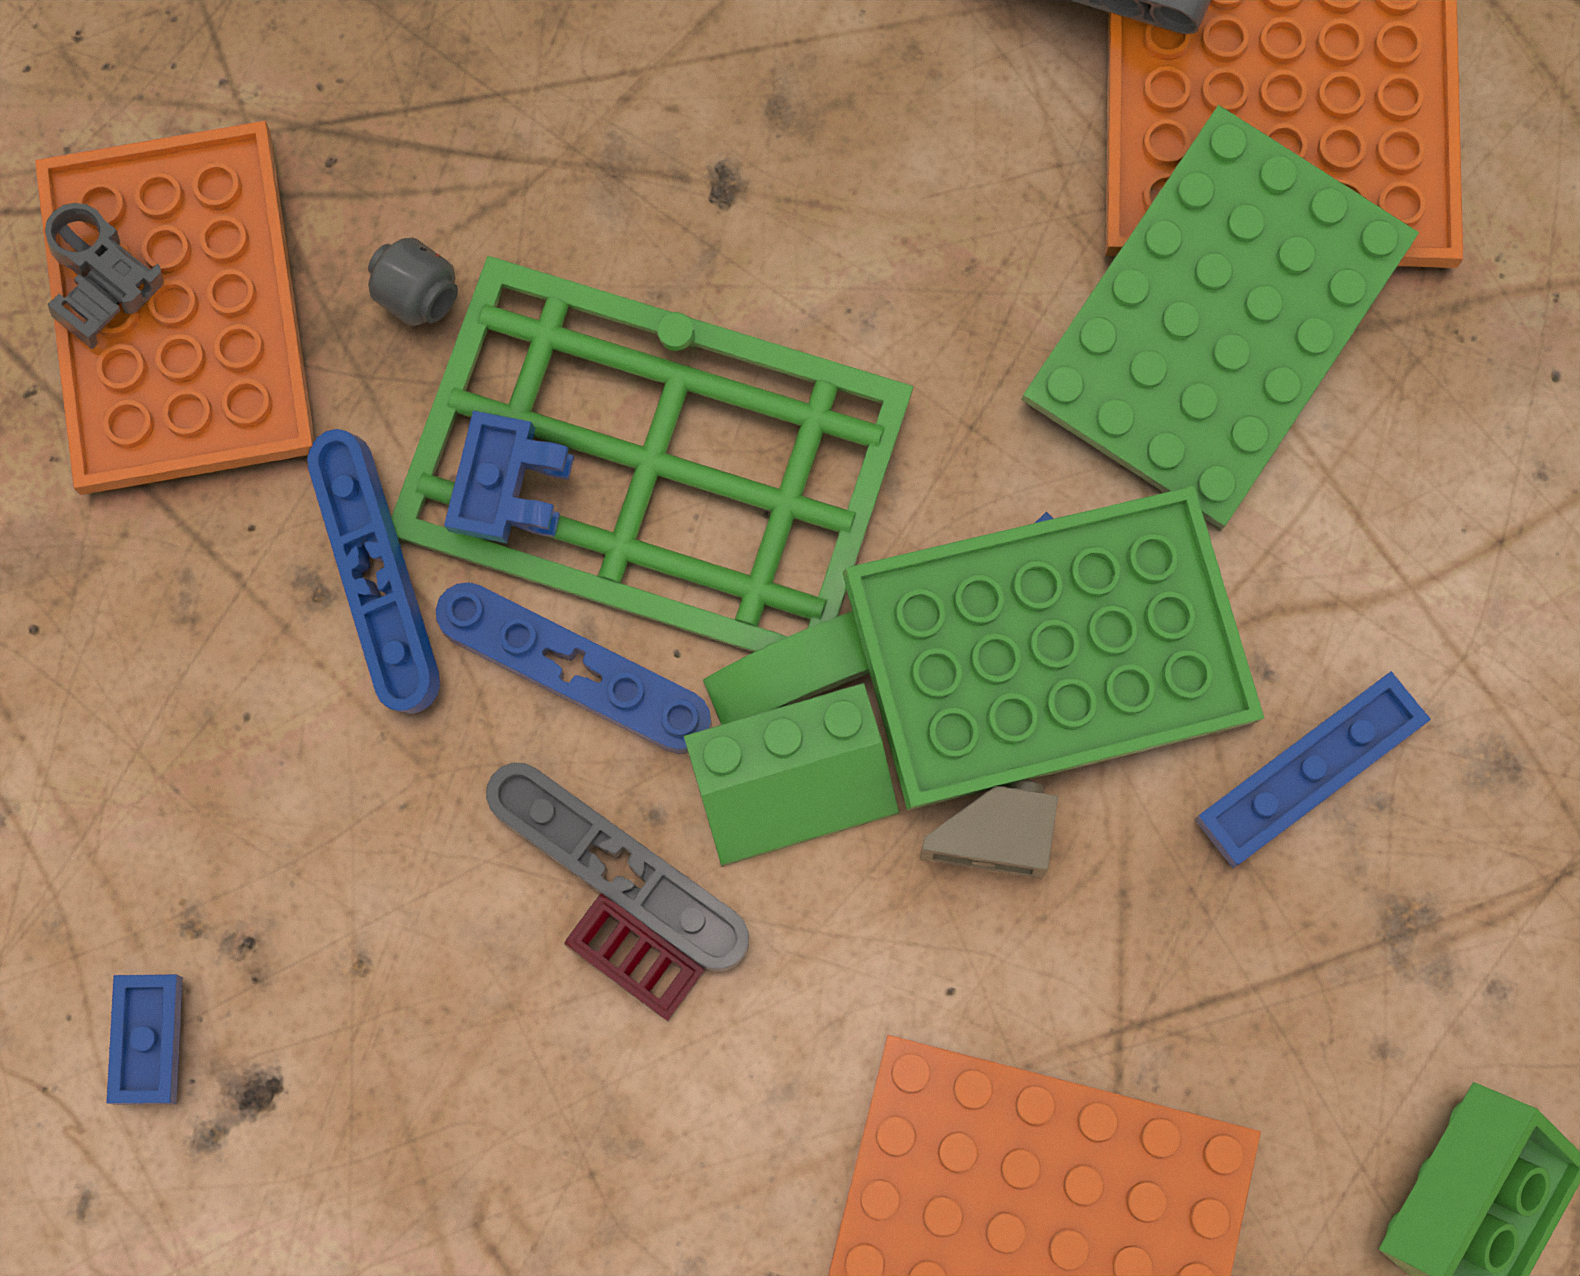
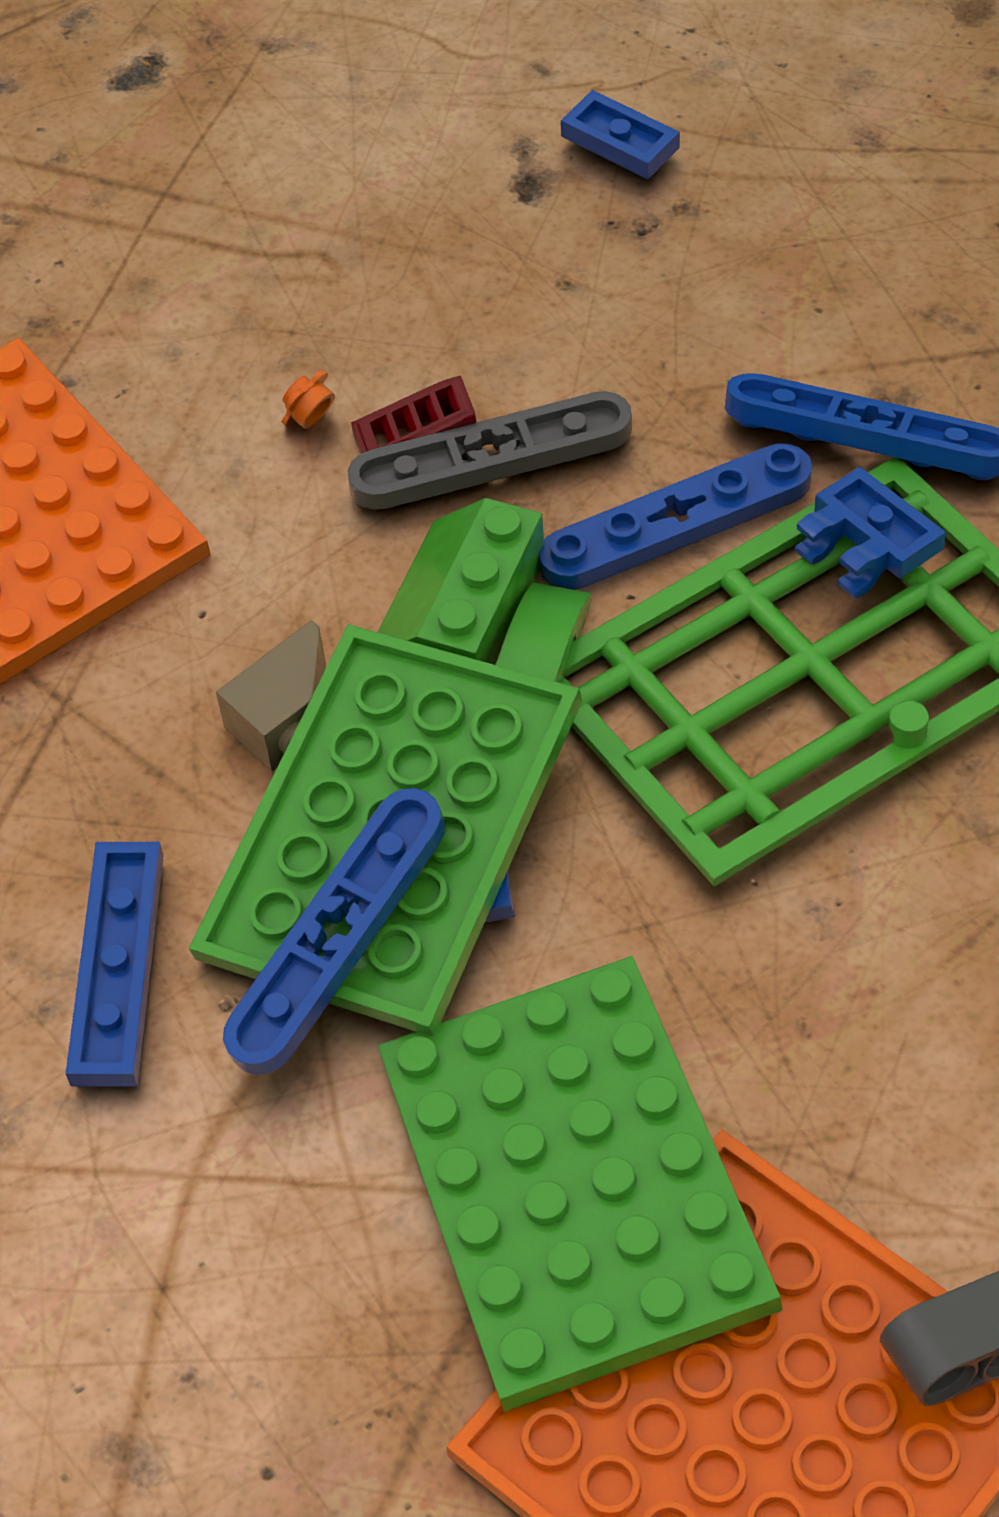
camera: 130 degrees right, 20 degrees down
none -> blue piece [223,788,445,1075]
none -> orange plate [281,370,335,429]

